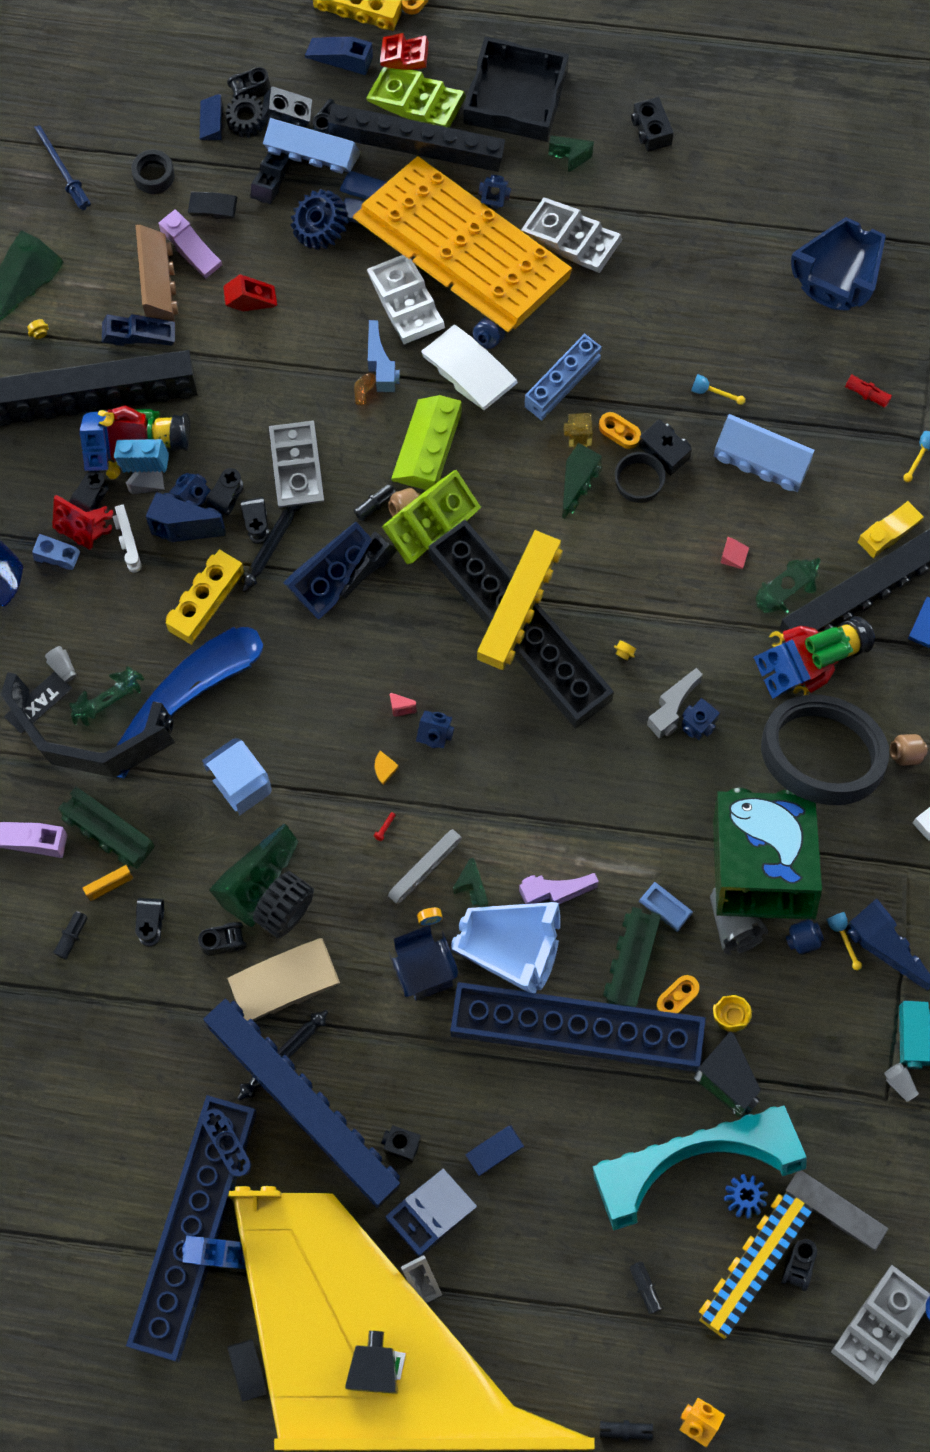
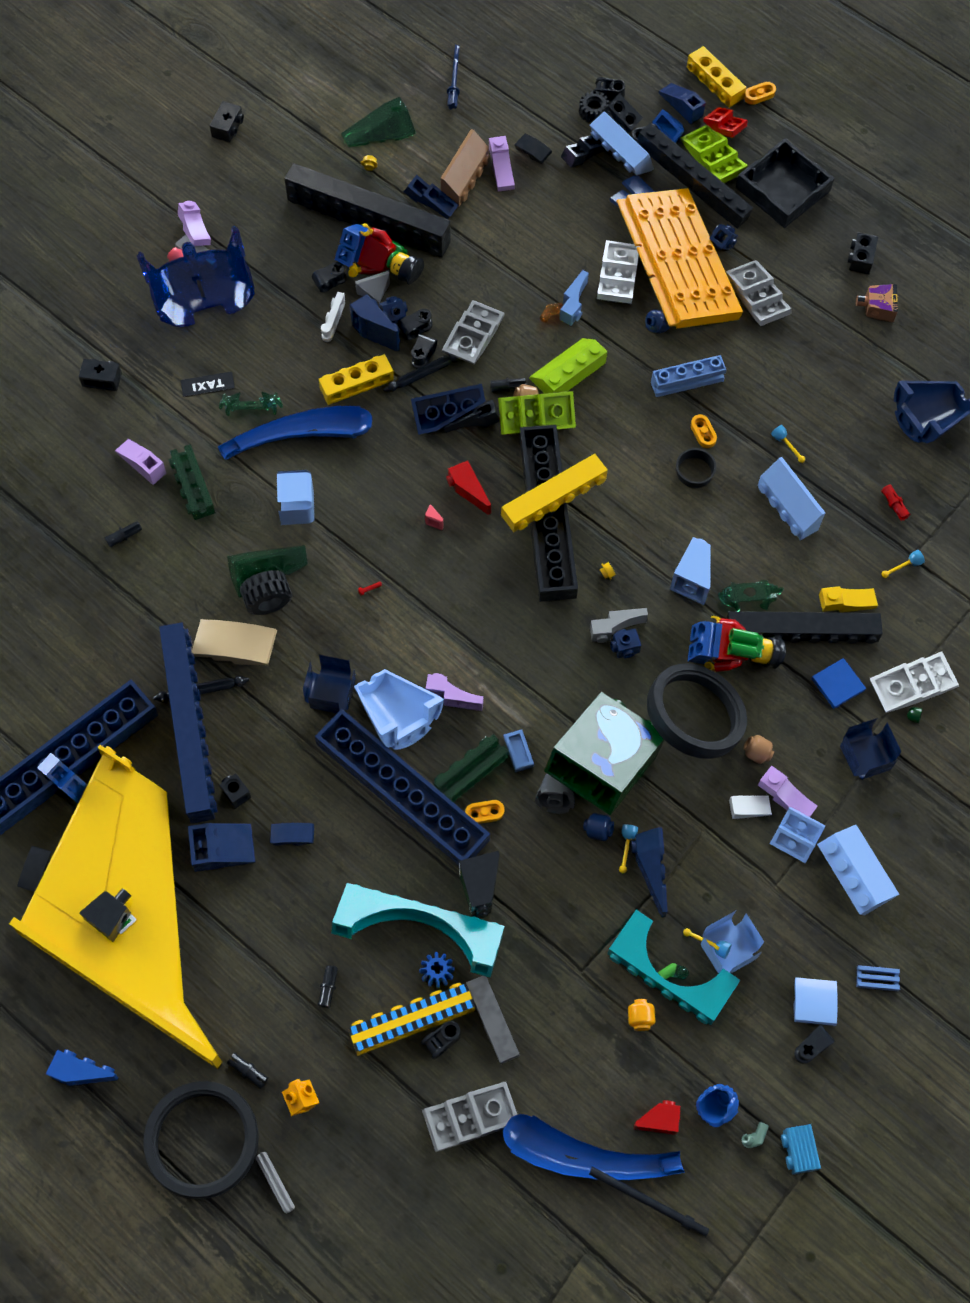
camera: 30 degrees right, 5 degrees down
black panel [1,672,175,778] -> none
medium blue leg [32,534,80,570] -> none
light grey cone [45,646,77,683] -> none
red plate [52,495,113,550] -> none
light orange tile [83,865,133,901] -> none
dark azure brick [114,439,169,473] -> none
black tyre [131,150,175,194] -> none
black piece [135,898,164,947] -> none
black piece [198,922,247,956] -> none
dark blue slope [200,94,222,140] -> none
dark blue beam [203,1109,251,1178] -> none
red slope [223,274,277,311] -> none
dark blue gear [290,189,349,250] -> none
light orange tile [375,751,399,785] -> none
light grey beam [388,829,462,904] -> none
light grey slope [401,1255,442,1303] -> none
dark blue brick [416,711,454,749] -> none
light orange tile [417,907,443,926] -> none
white slope [421,324,518,410] -> none
clear green slope [453,858,488,907] -> none
clear green slope [549,135,594,172] -> none
clear green slope [562,443,603,519] -> none
clear yellow brick [564,413,593,447] -> none
black brick [639,419,692,476] -> none
yellow hair [713,995,752,1032] -> none
coral slope [721,537,749,569] -> none
light grey cone [884,1063,919,1102] -> none
none -> red slope [446,460,491,515]
none -> blue slope [652,109,684,143]
none -> light blue slope [670,537,710,605]
none -> torso [856,284,898,322]

